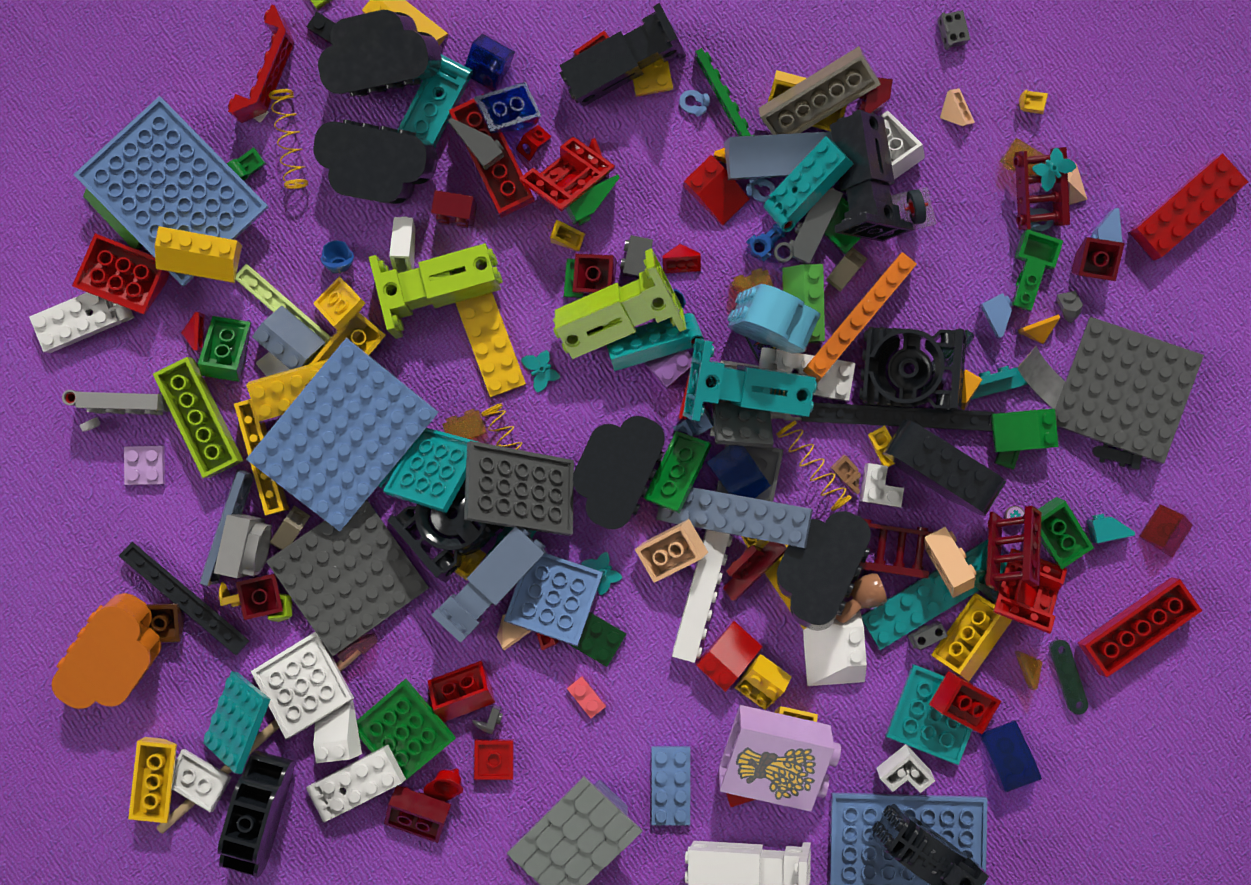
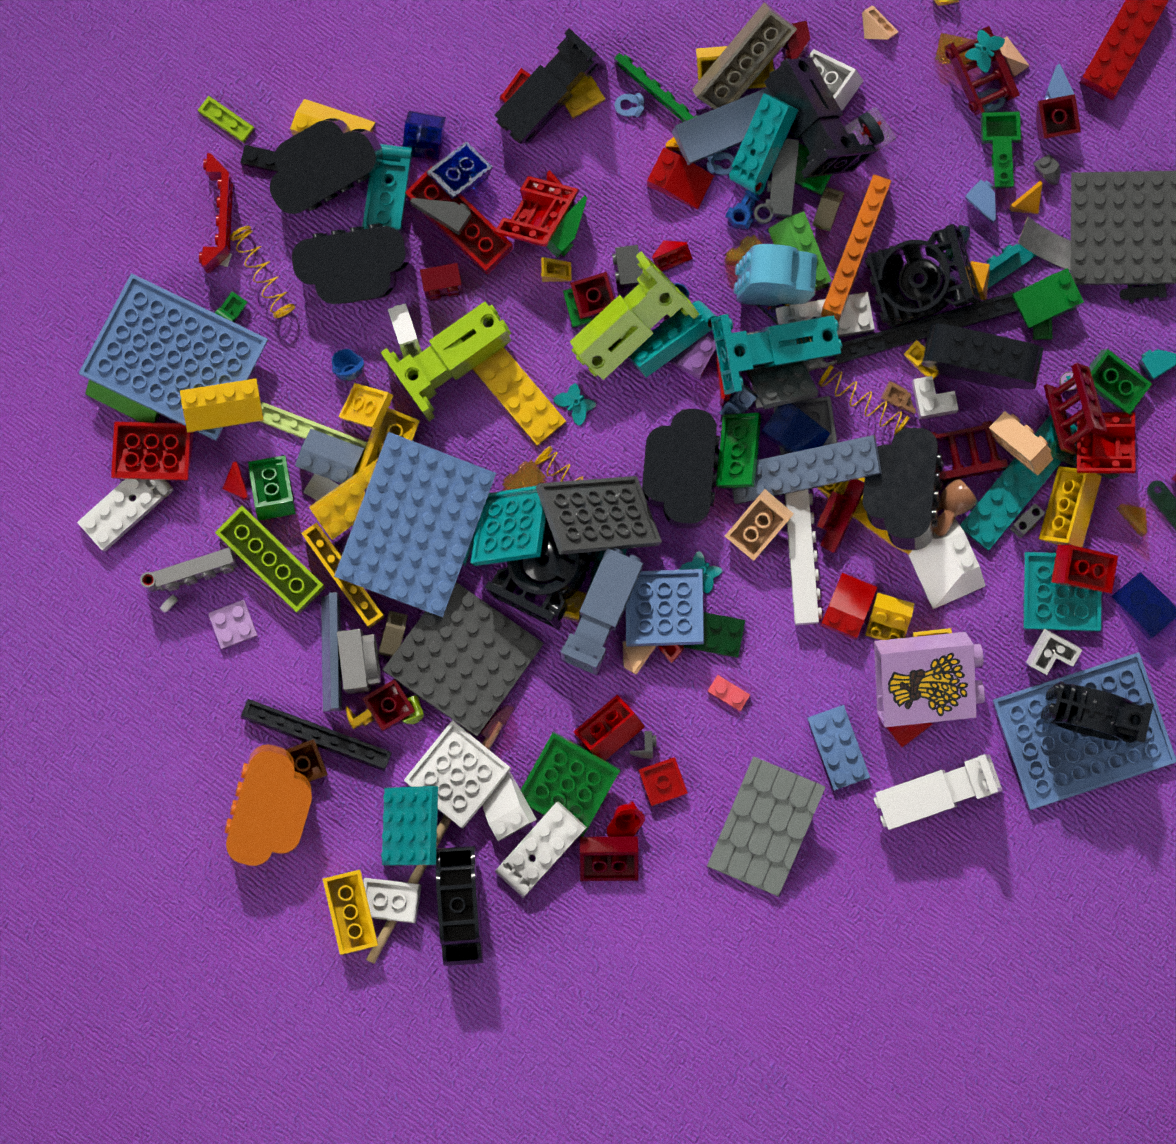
camera: 15 degrees left, 5 degrees down
red bracket [516,125,551,161] -> none

